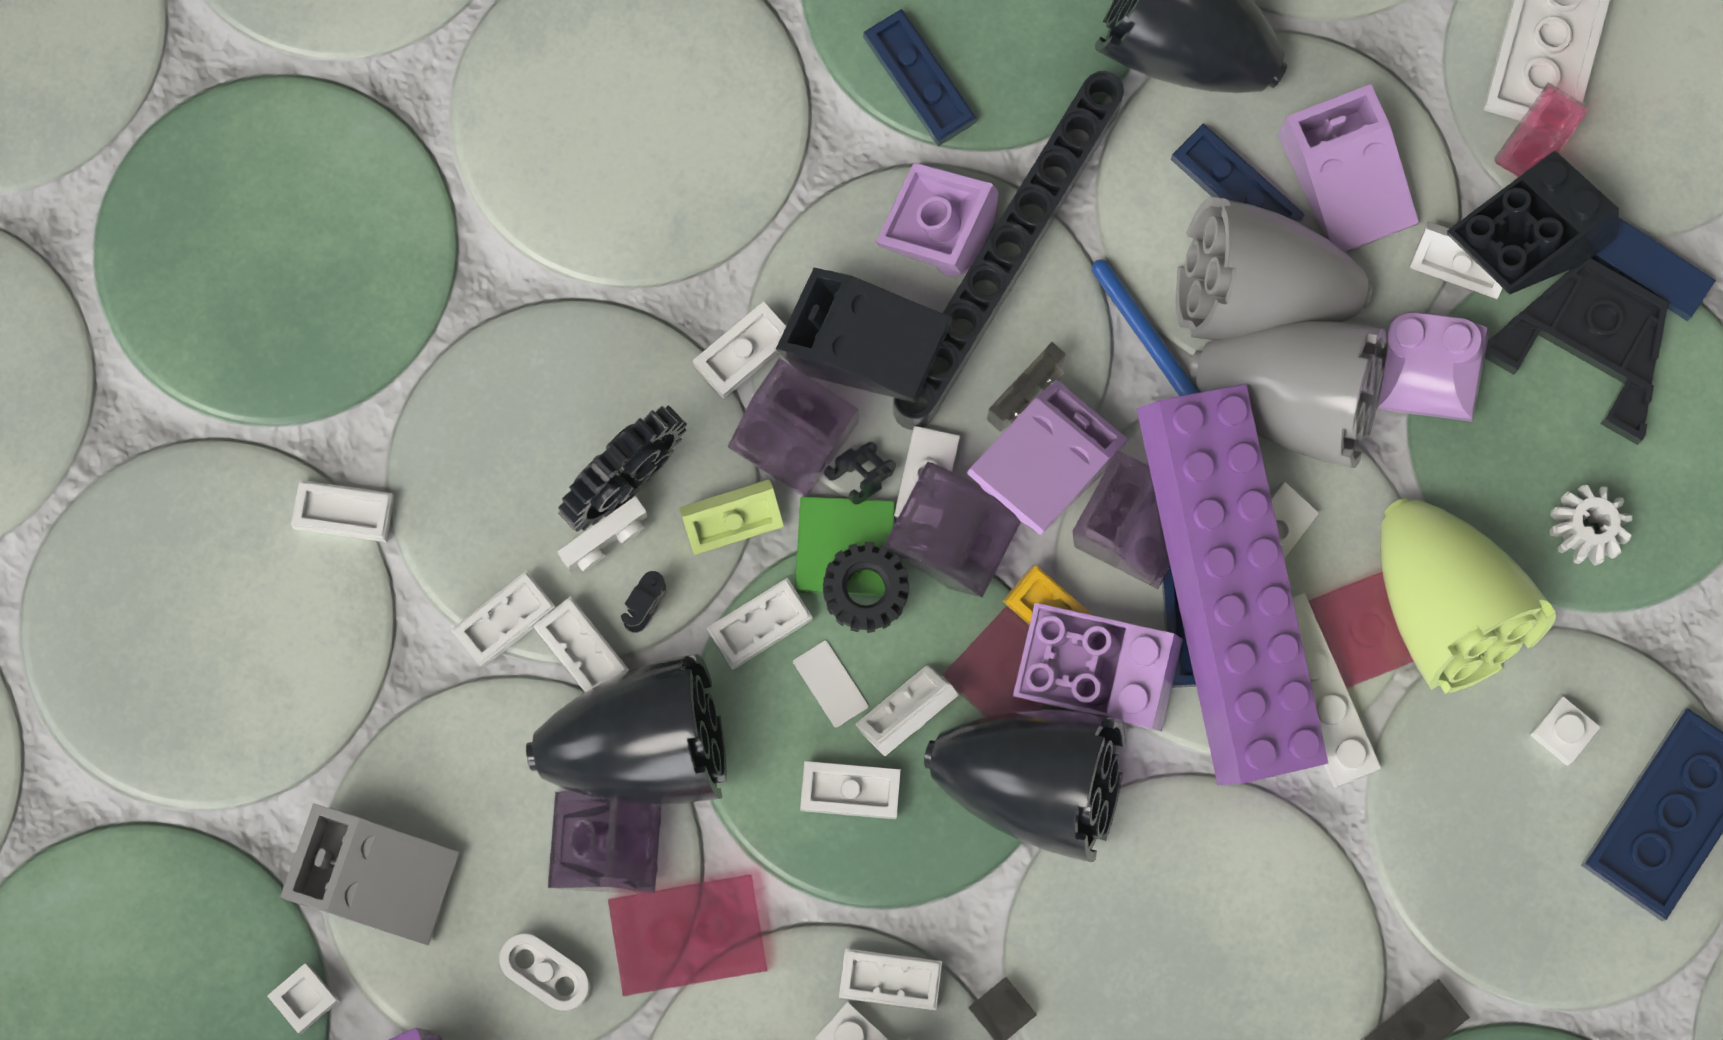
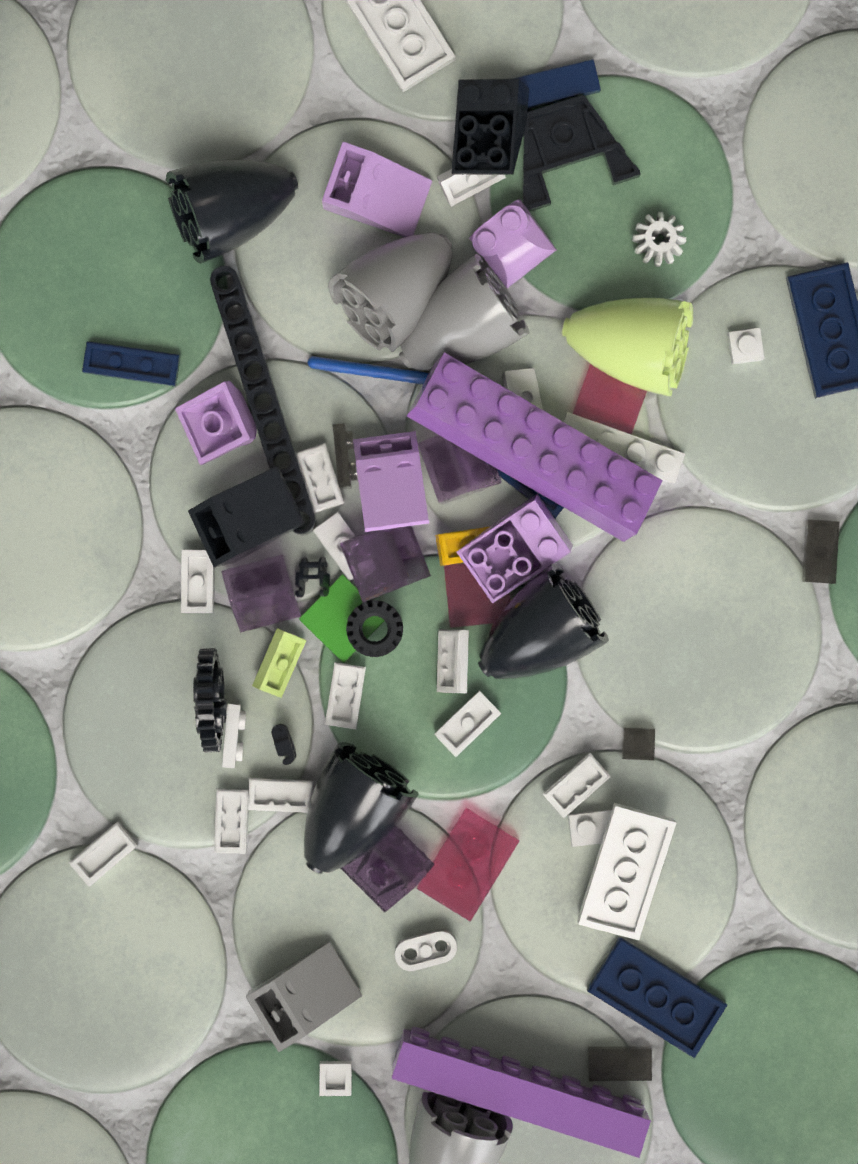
camera: 50 degrees left, 10 degrees up
white sticker [793,641,869,728] -> none
dark blue tile [1170,123,1305,223] -> none
clear pink plate [1494,82,1588,177] -> none
none -> white plate [295,444,344,513]

